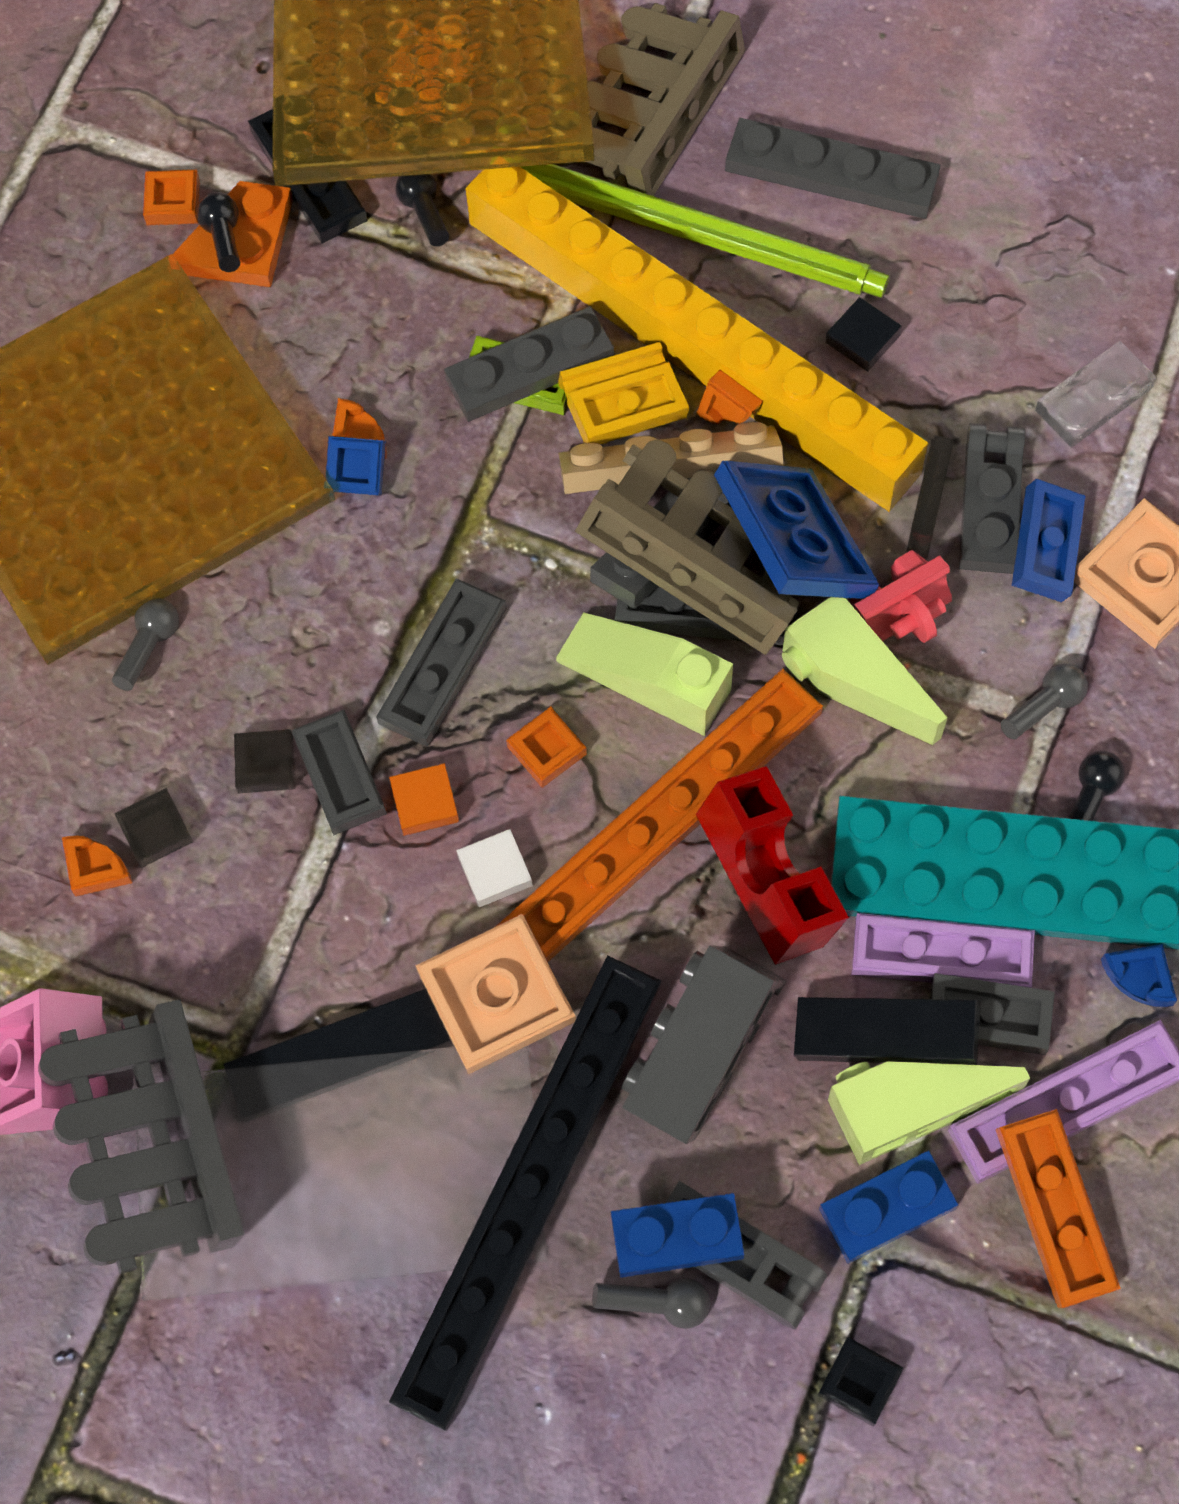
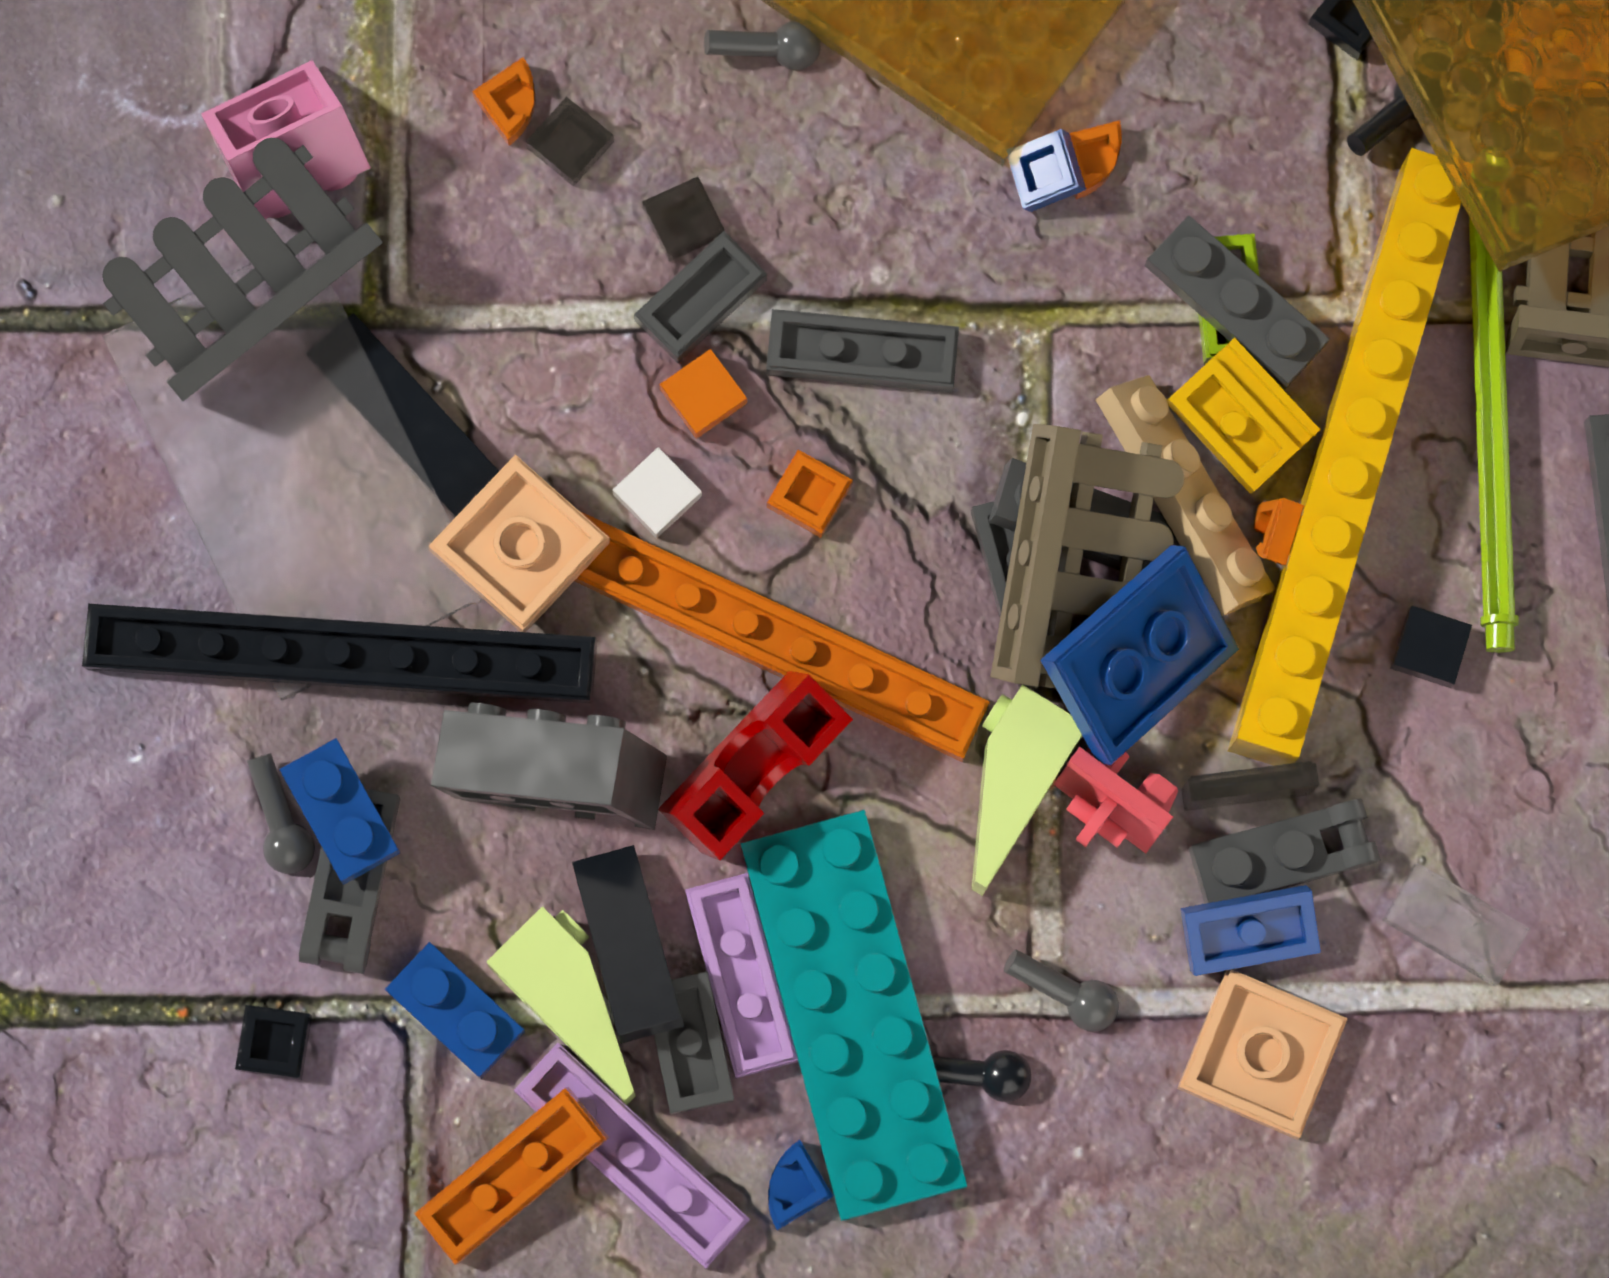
camera: 60 degrees right, 10 degrees up
yellowish green slope [556,612,733,736] -> none

